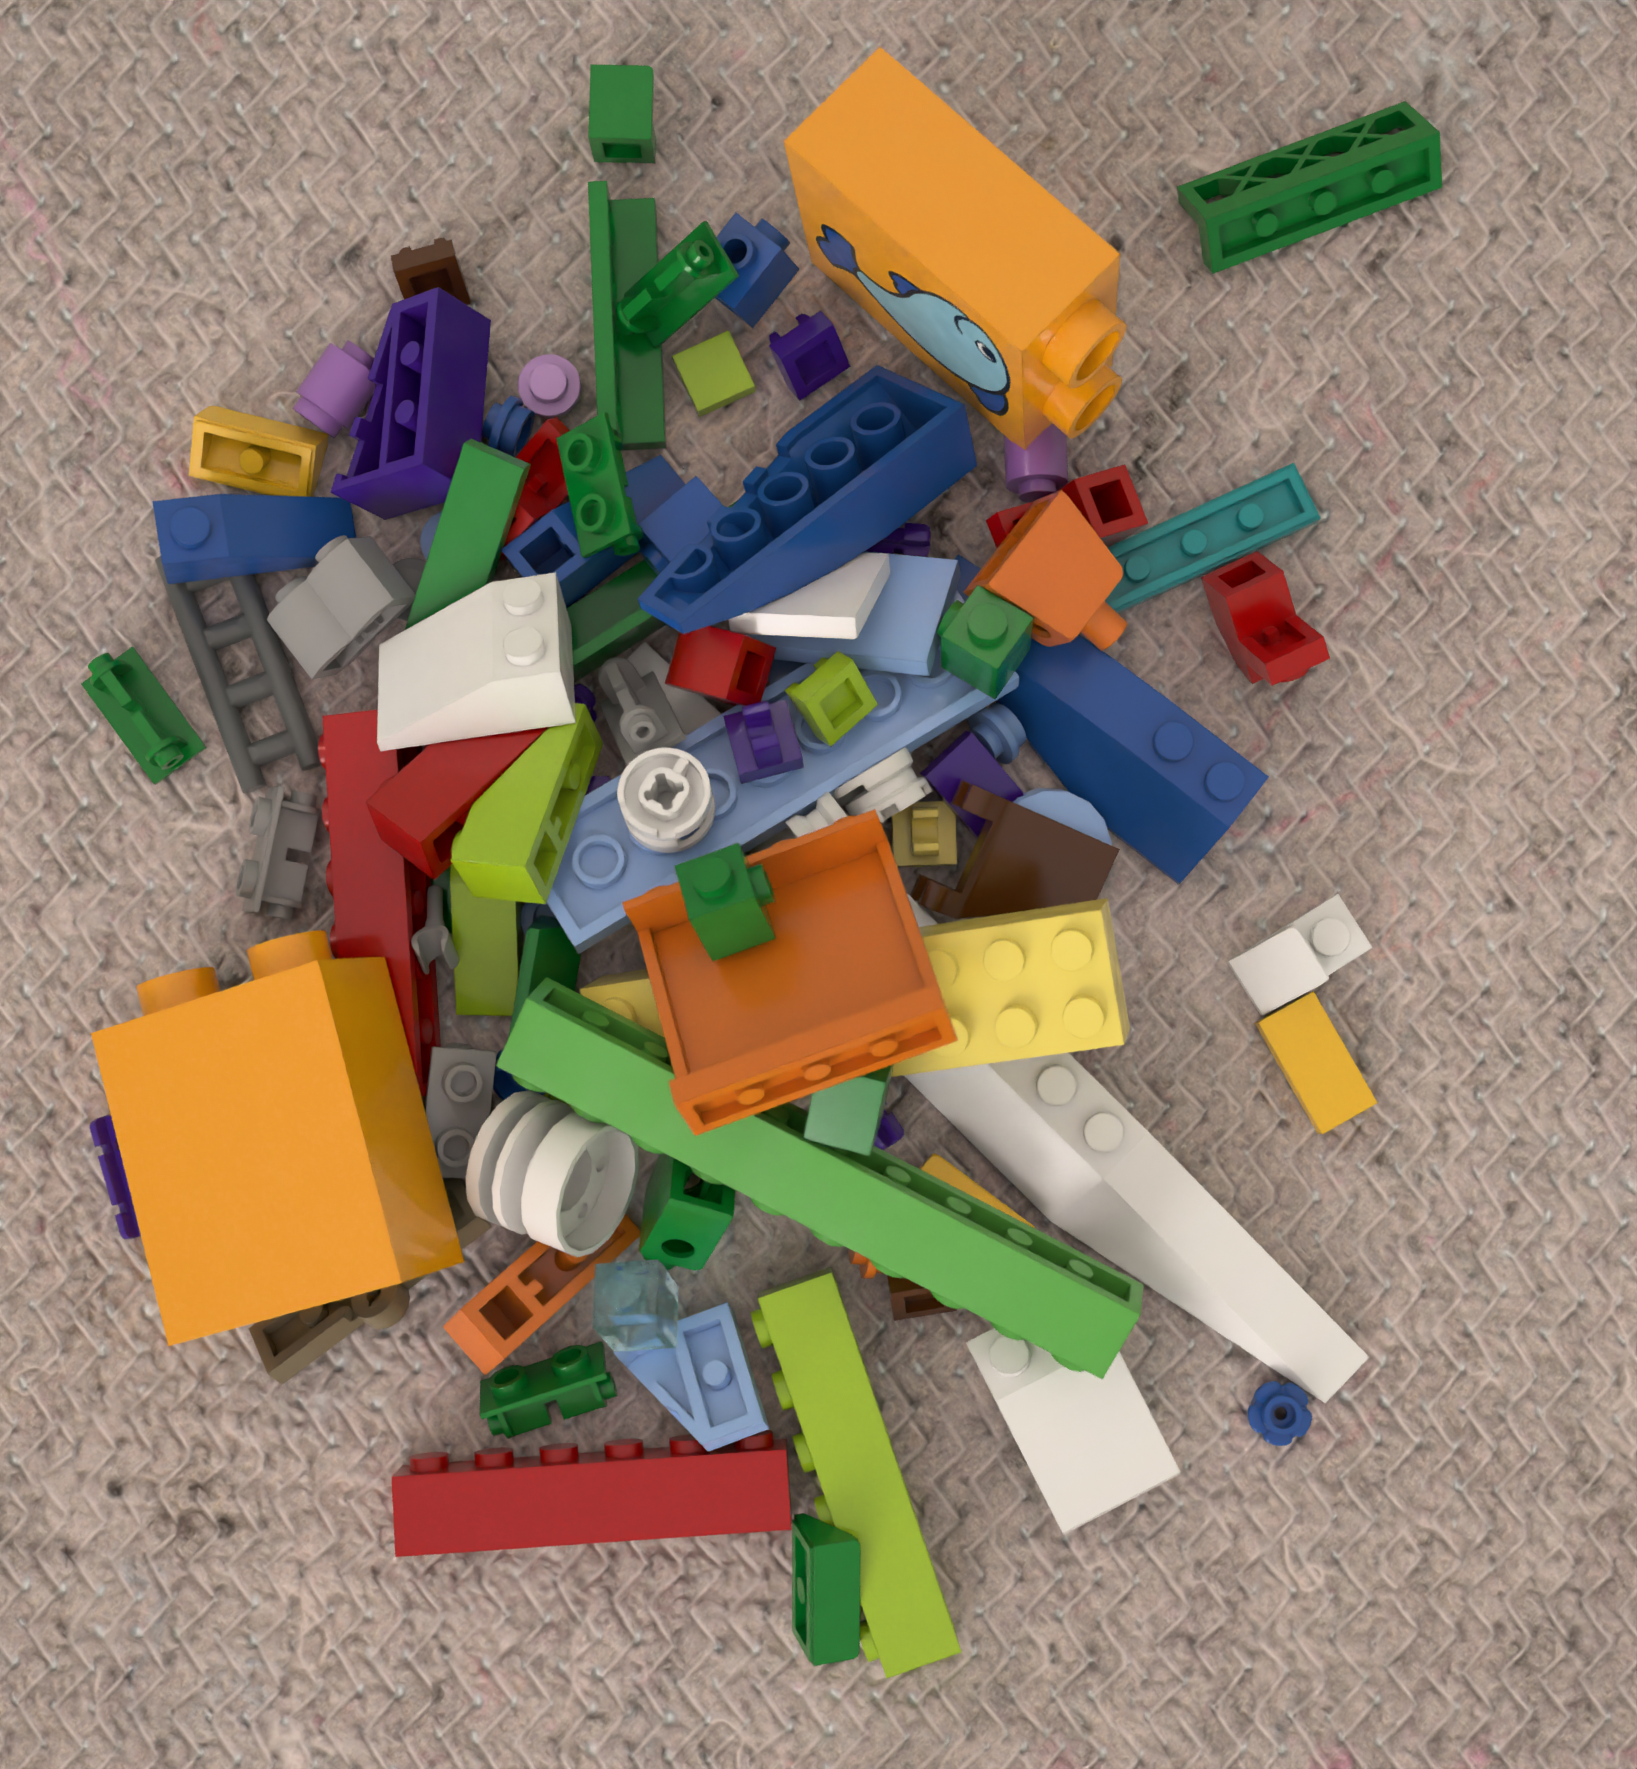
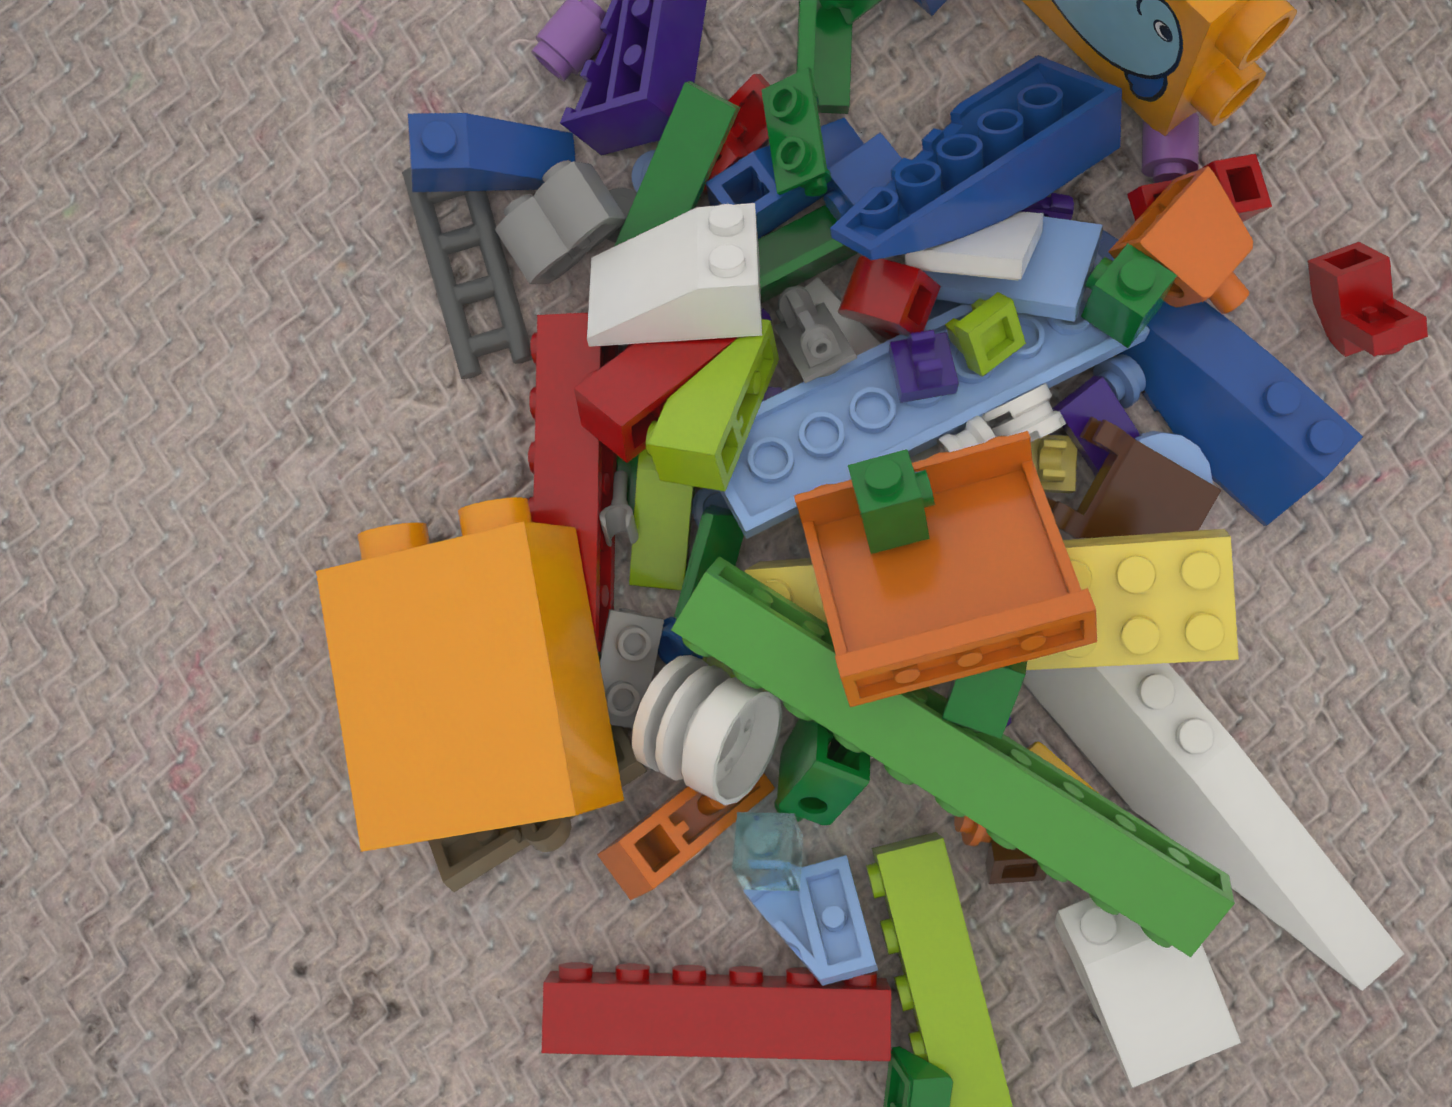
camera: 15 degrees right, 0 degrees up
green hinge [81,647,207,785] -> none
dark purple axle [89,1114,141,1239] -> none
yellow slope [189,406,328,497] -> none
light grey hinge [236,786,321,920] -> none
green hinge [479,1341,618,1439] -> none
blue plate [482,395,535,458] -> none
lavender plate [518,354,581,418] -> none
white wheel [617,748,715,853] -> none
lime tile [672,330,755,417] -> none
dark purple tile [769,311,851,401] -> none
teal tile [1105,463,1321,614] -> none
white slope [1227,894,1373,1015] -> none
blue plate [1248,1381,1312,1446] -> none
yellow tile [1254,991,1377,1134] -> none

